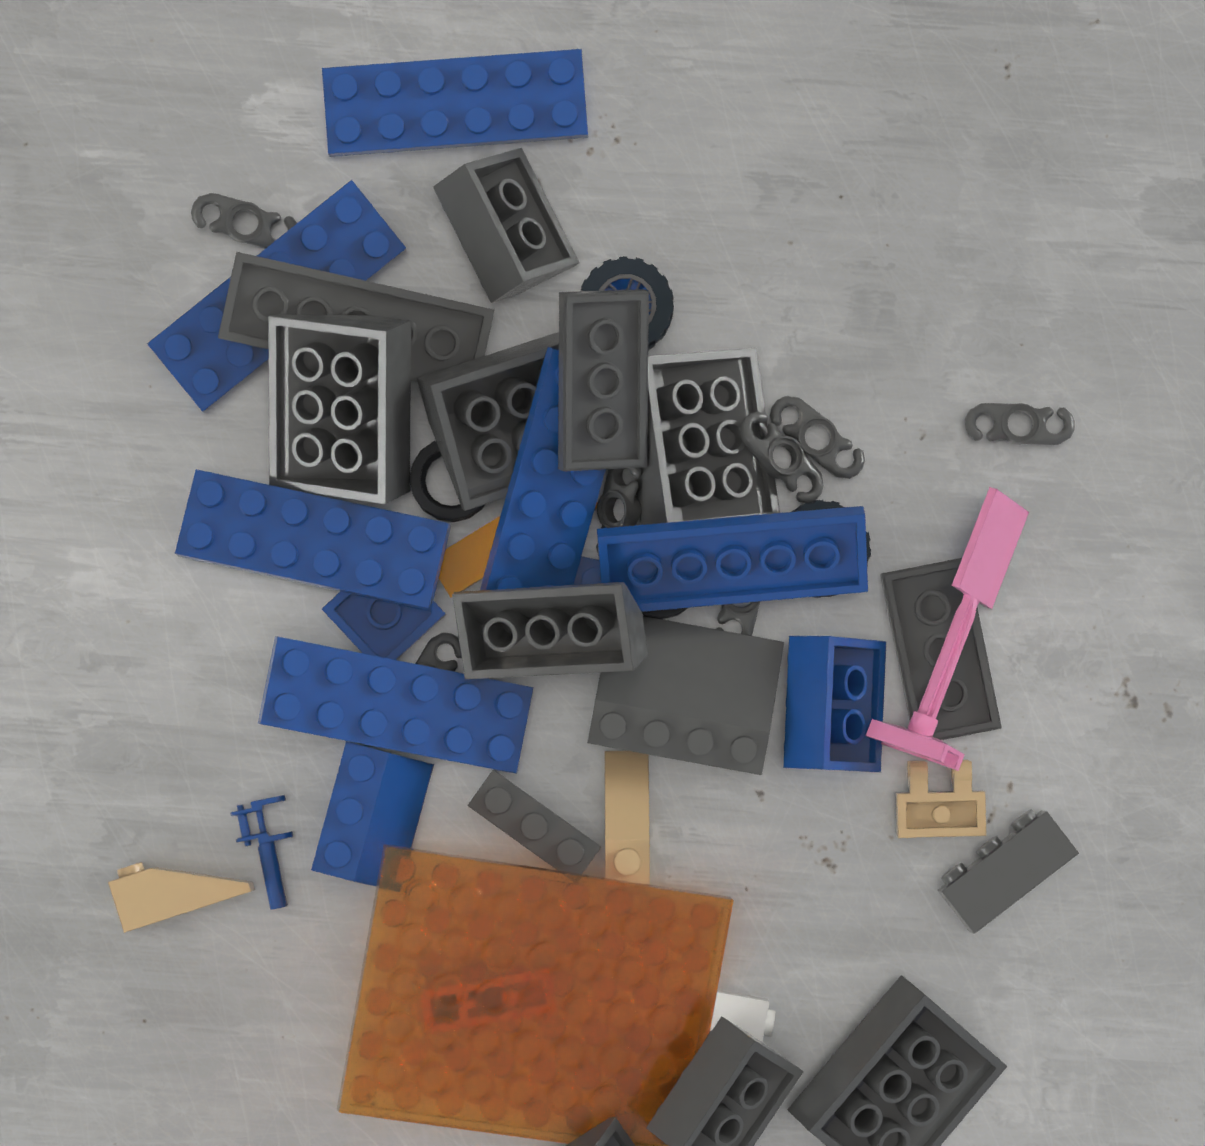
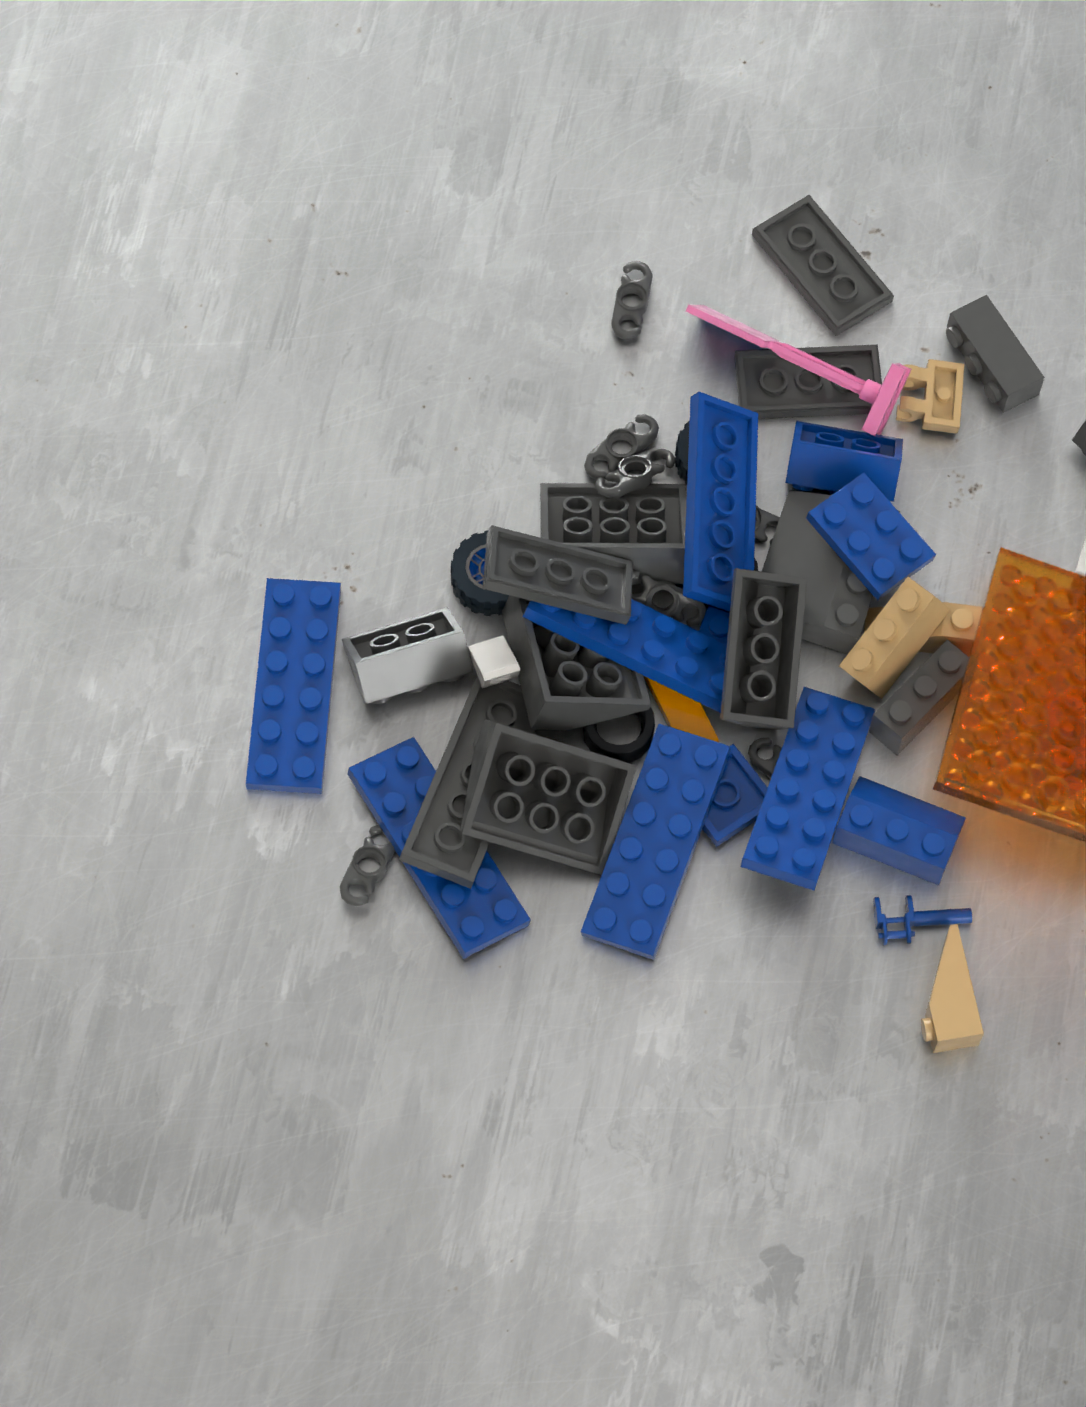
camera: 80 degrees left, 20 degrees down
none -> white slope [468,636,520,688]
none -> dark grey tile [752,195,894,336]
none -> blue plate [806,473,936,601]
none -> tan brick [839,577,950,699]

